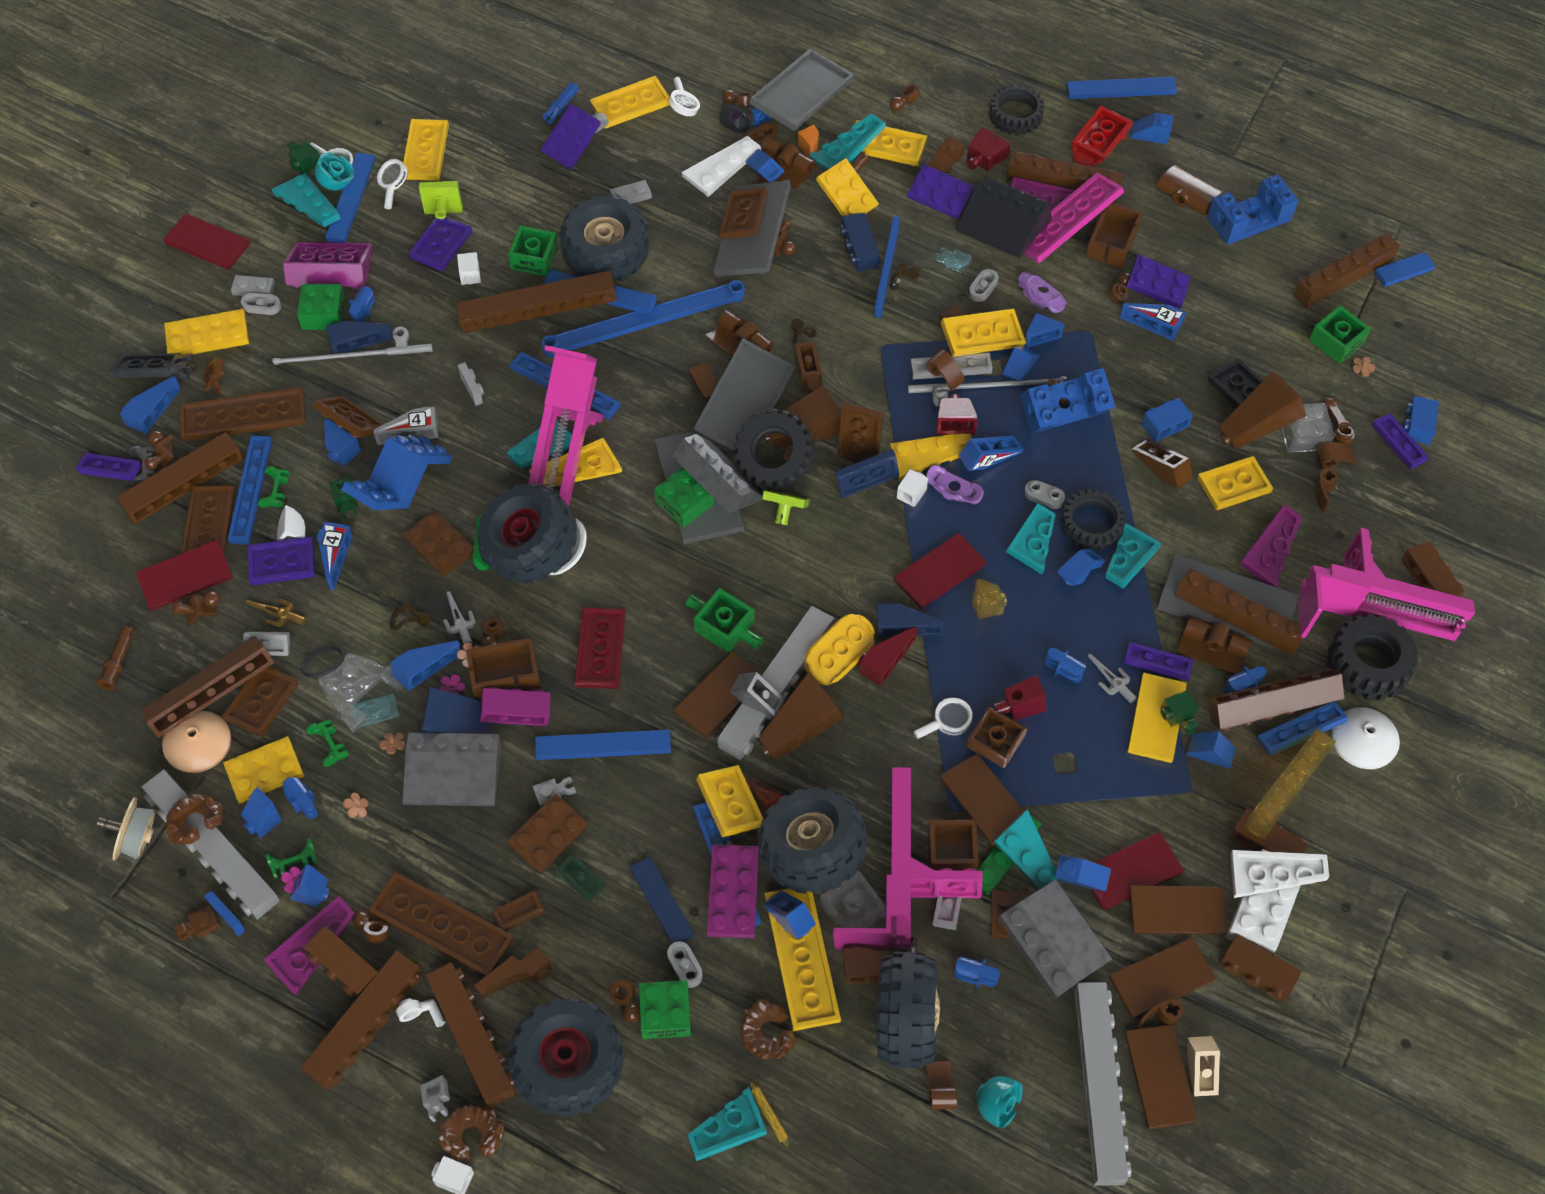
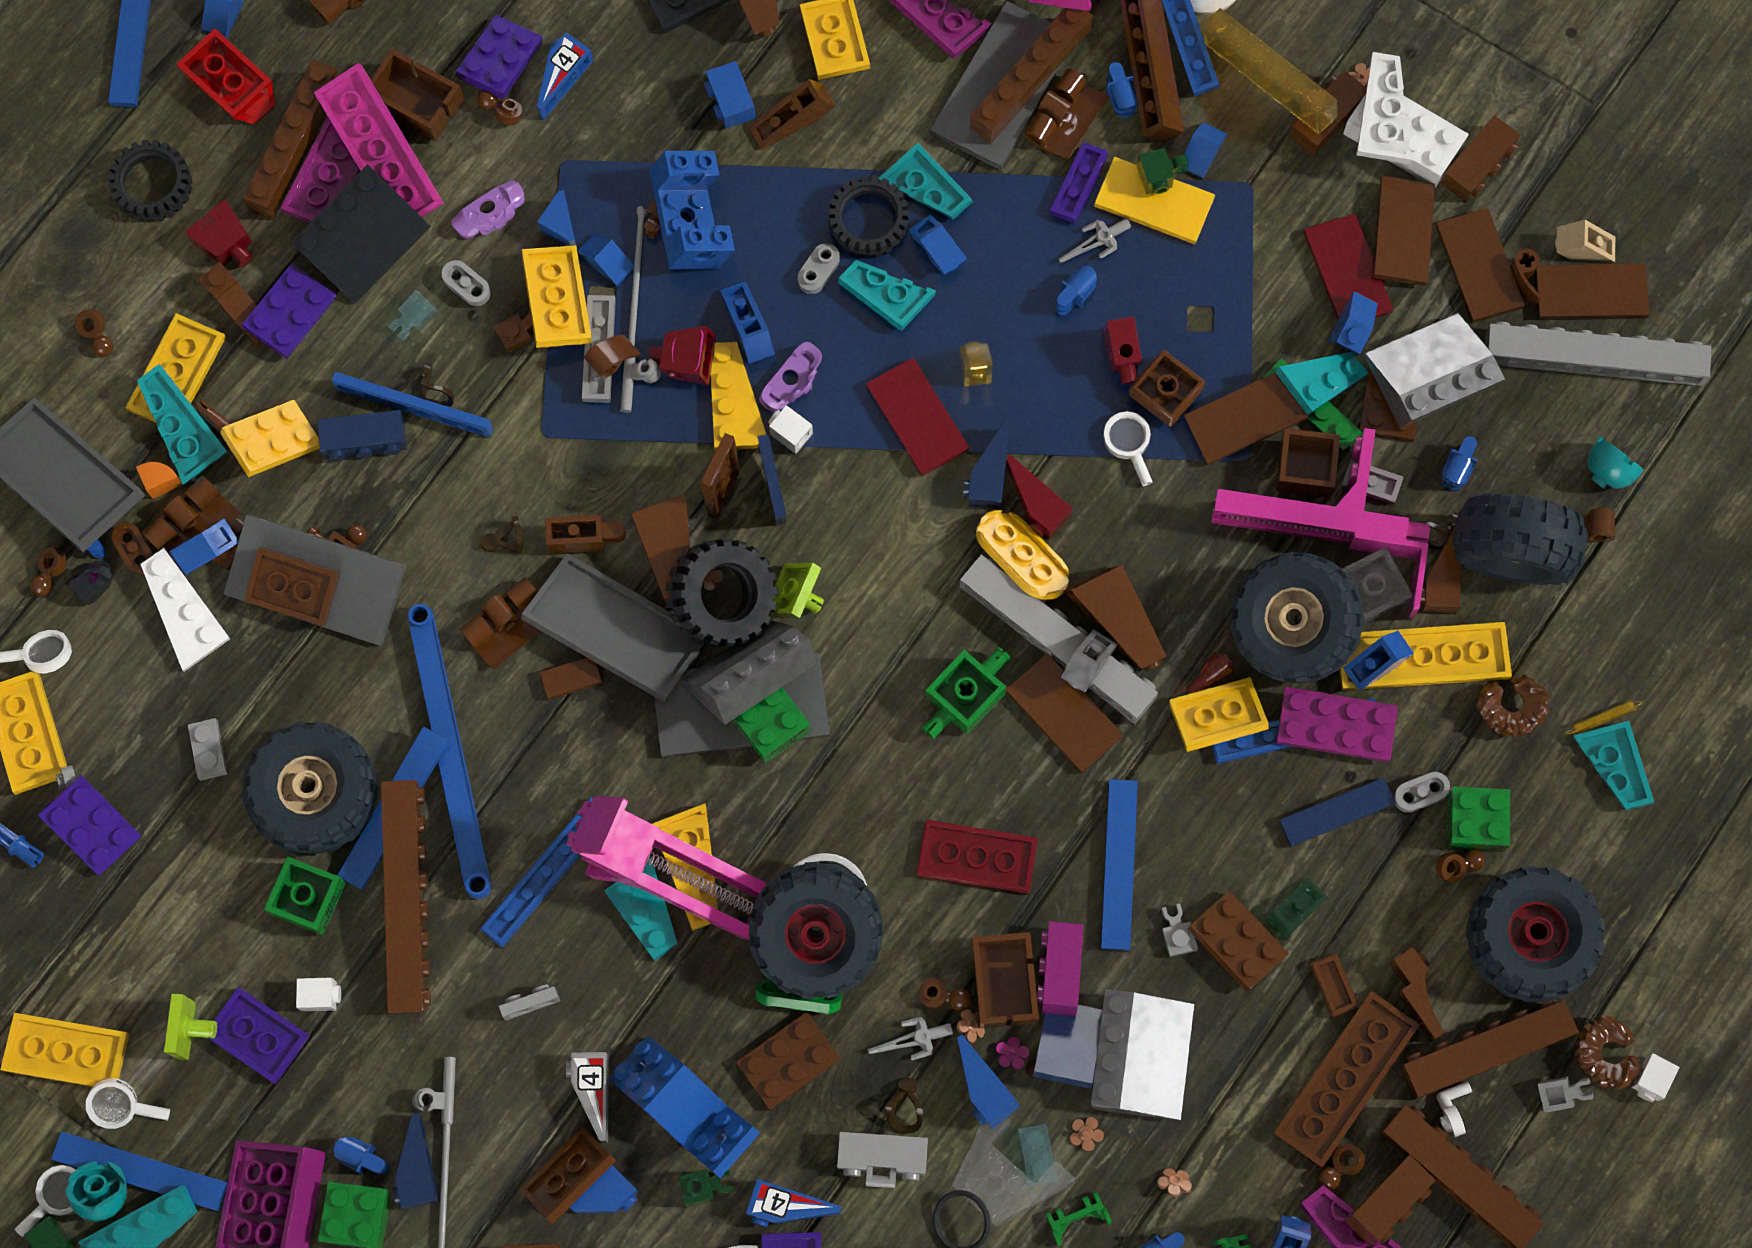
camera: 80 degrees left, 15 degrees up
none -> light grey piece [837,1132,928,1188]

